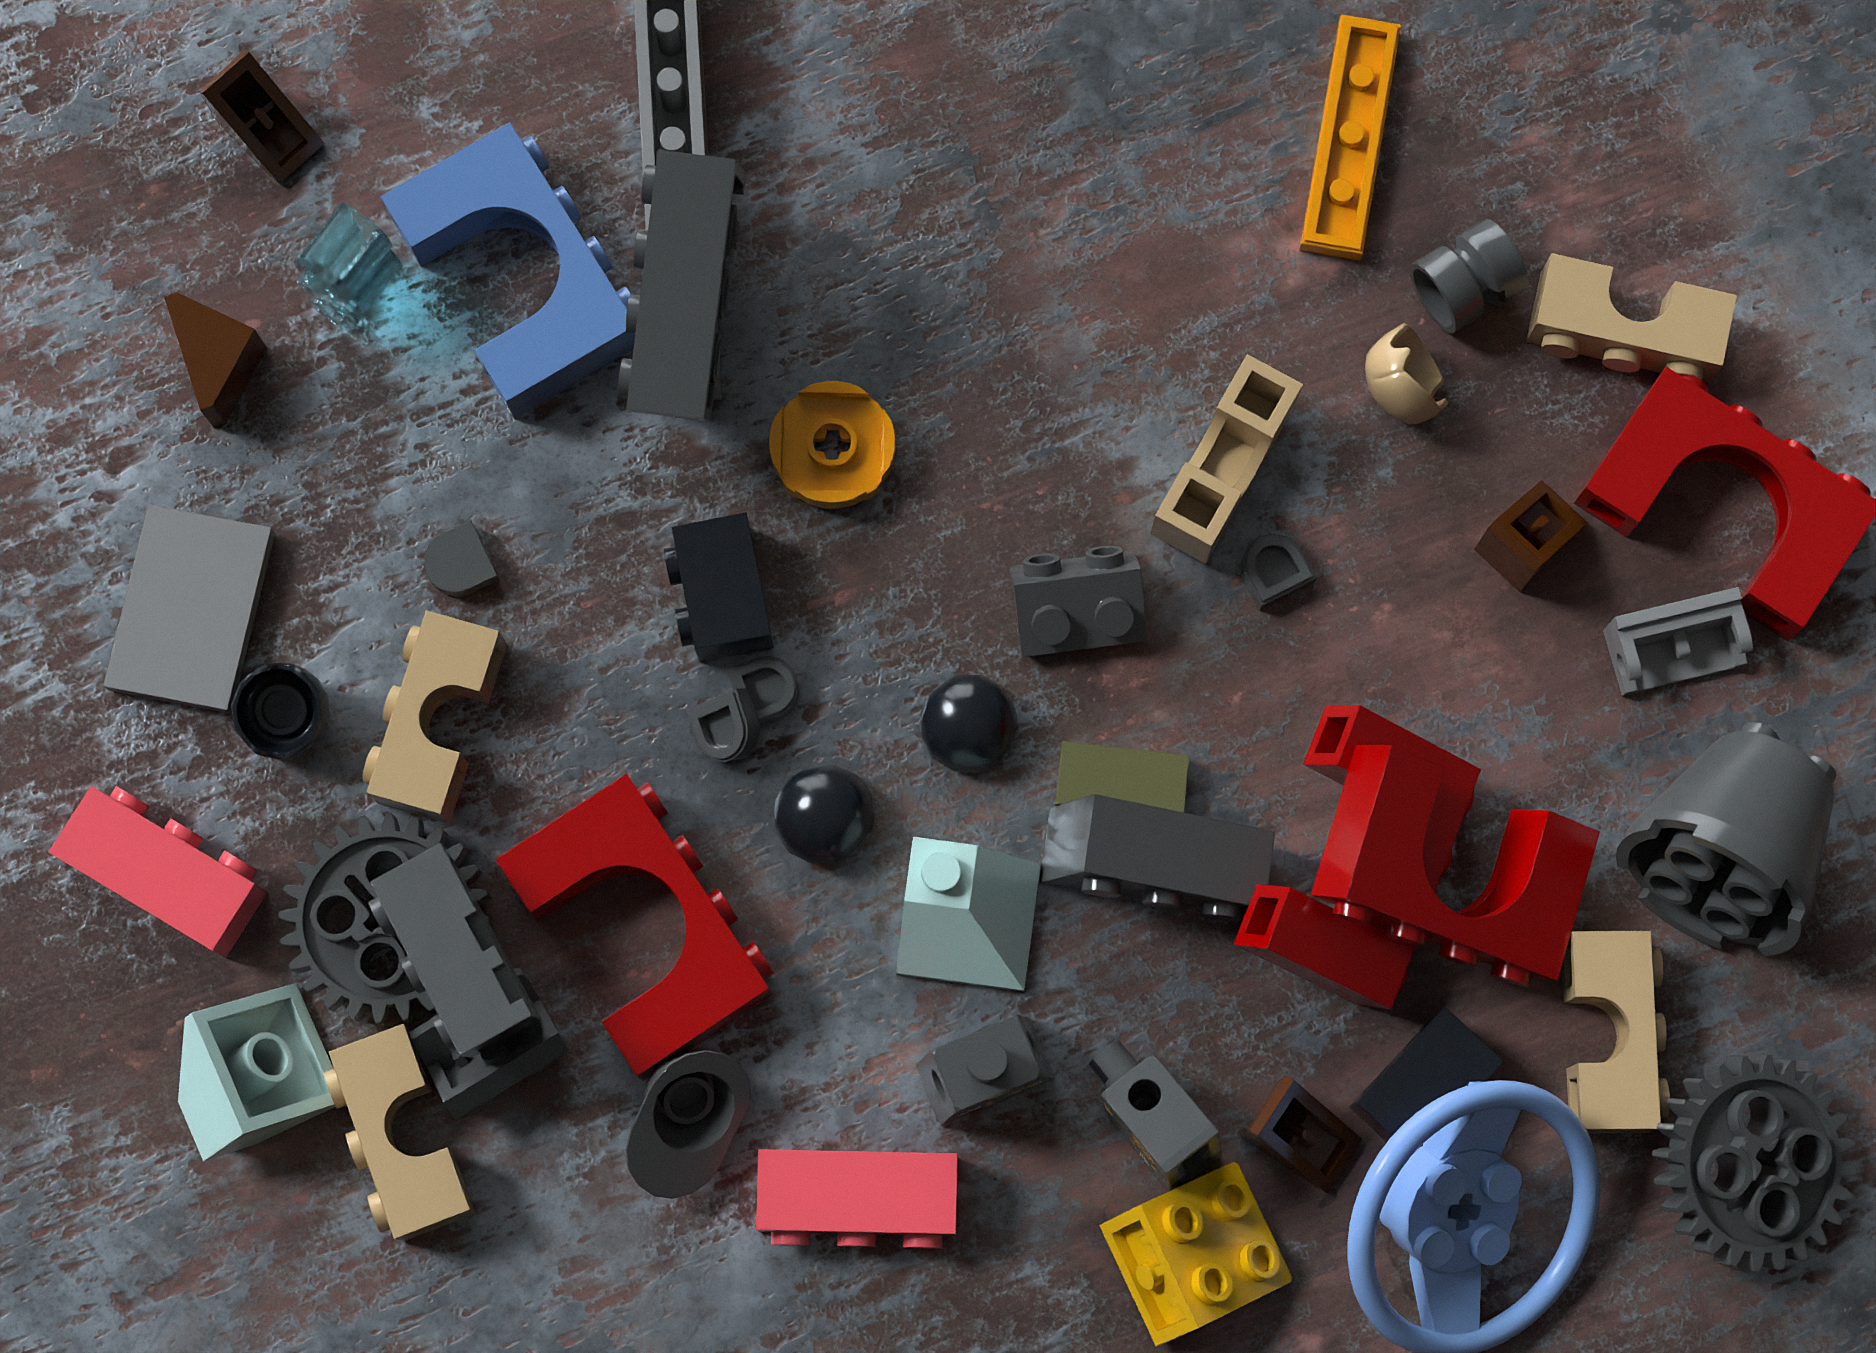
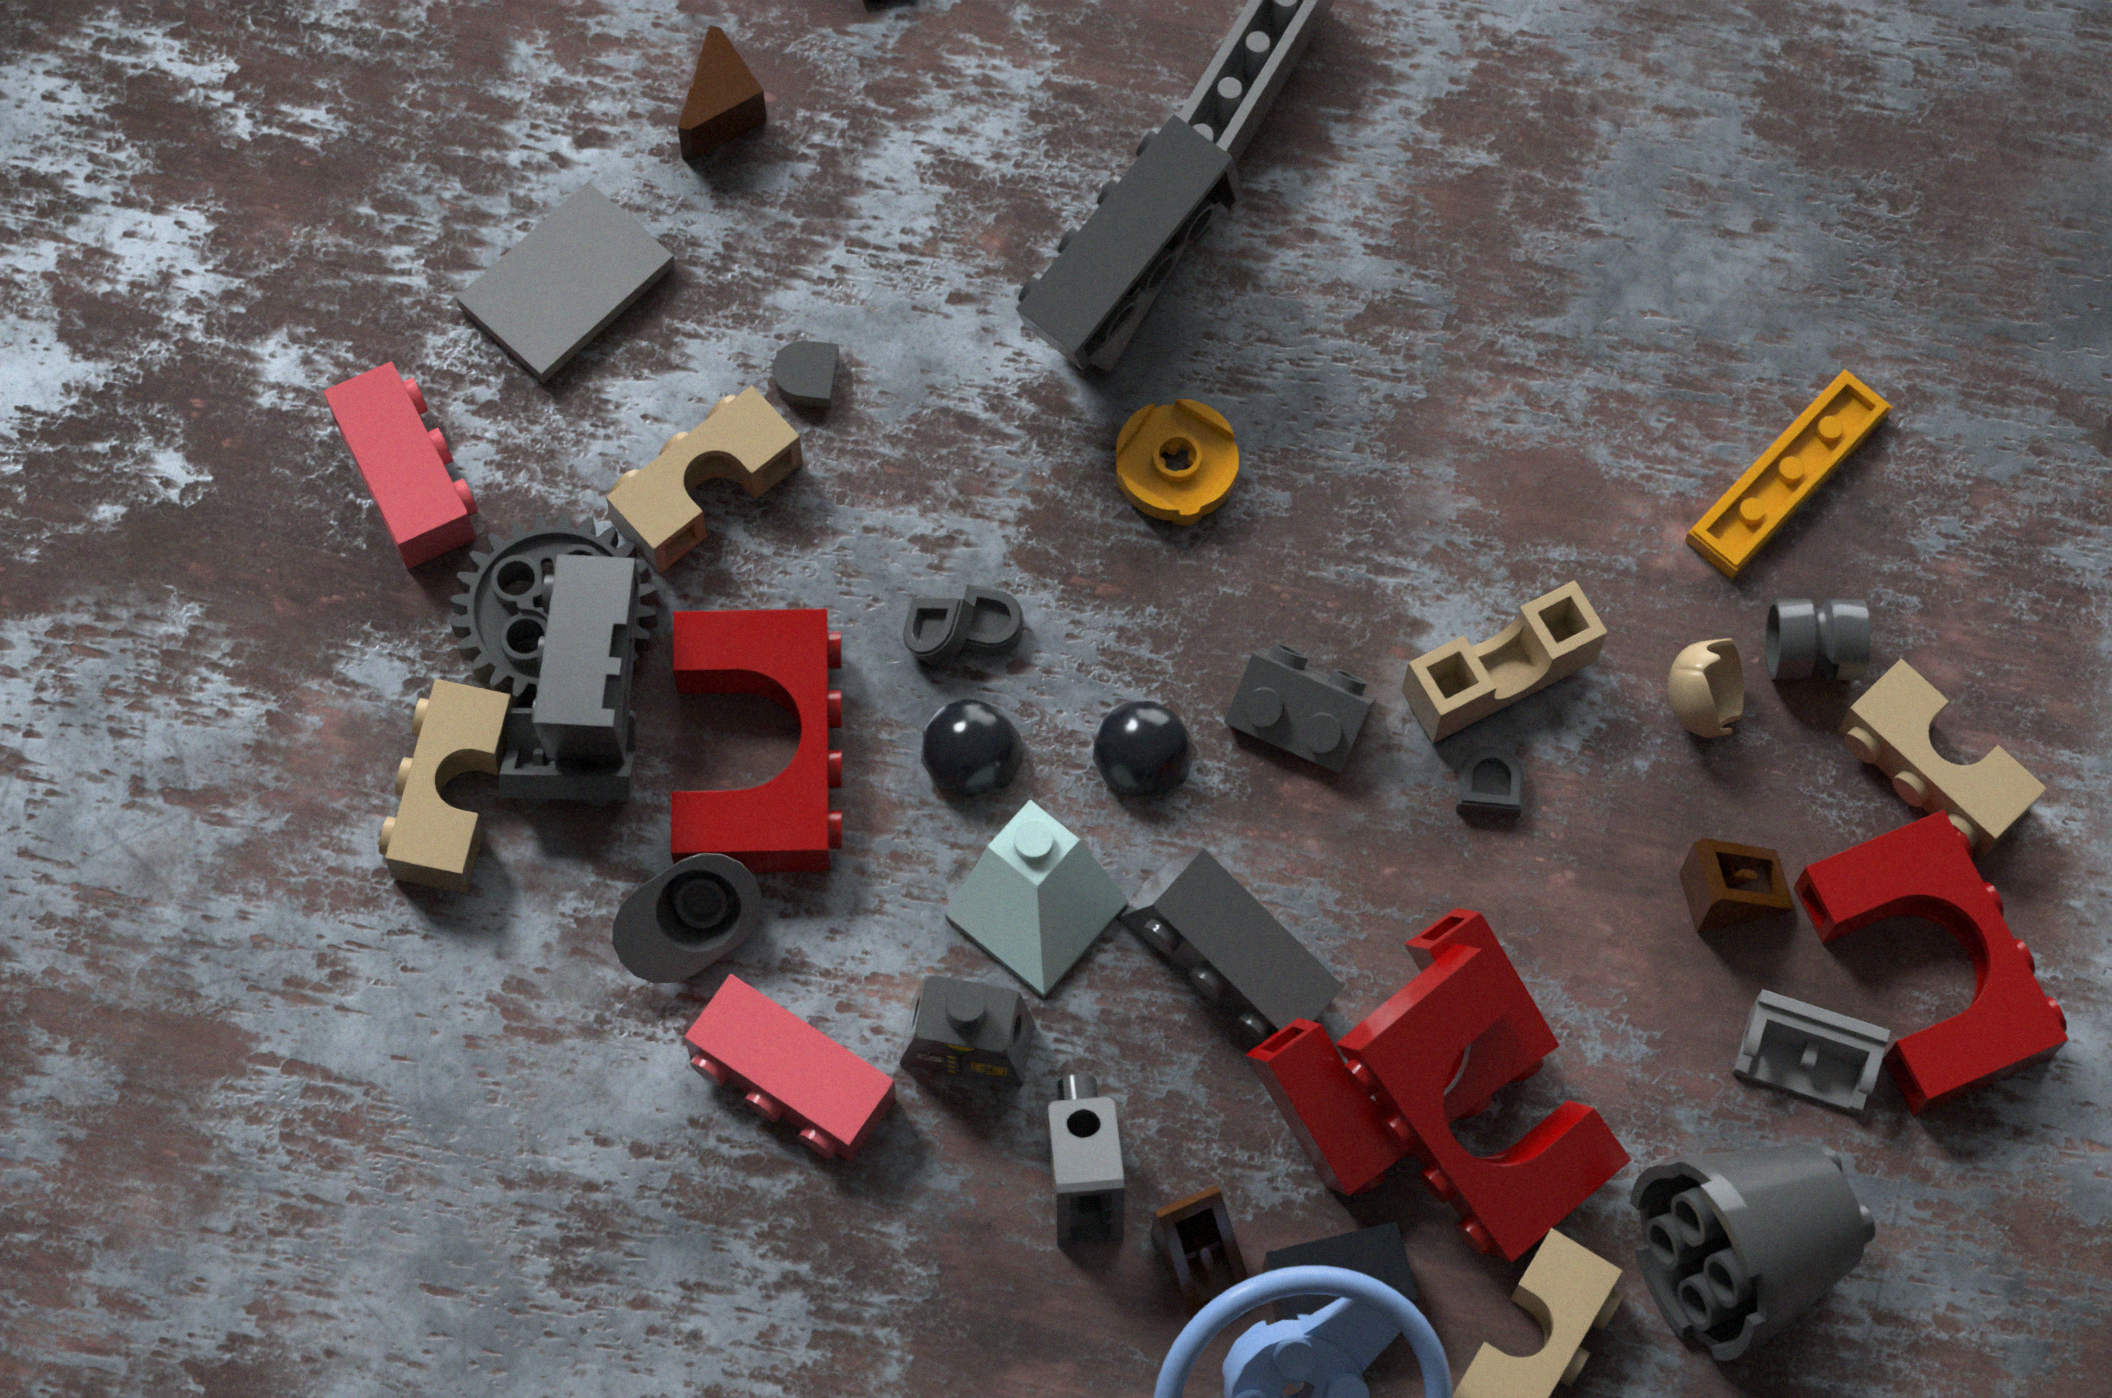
camera: 30 degrees right, 10 degrees down
light aqua slope [178,983,336,1162] -> none
black hair [231,663,330,759] -> none
clear light blue brick [294,202,403,325] -> none
medium blue arch [380,122,635,419] -> none
black brick [663,512,774,662] -> none
olive tile [1055,741,1189,812] -> none
yellow bracket [1099,1162,1292,1346] -> none

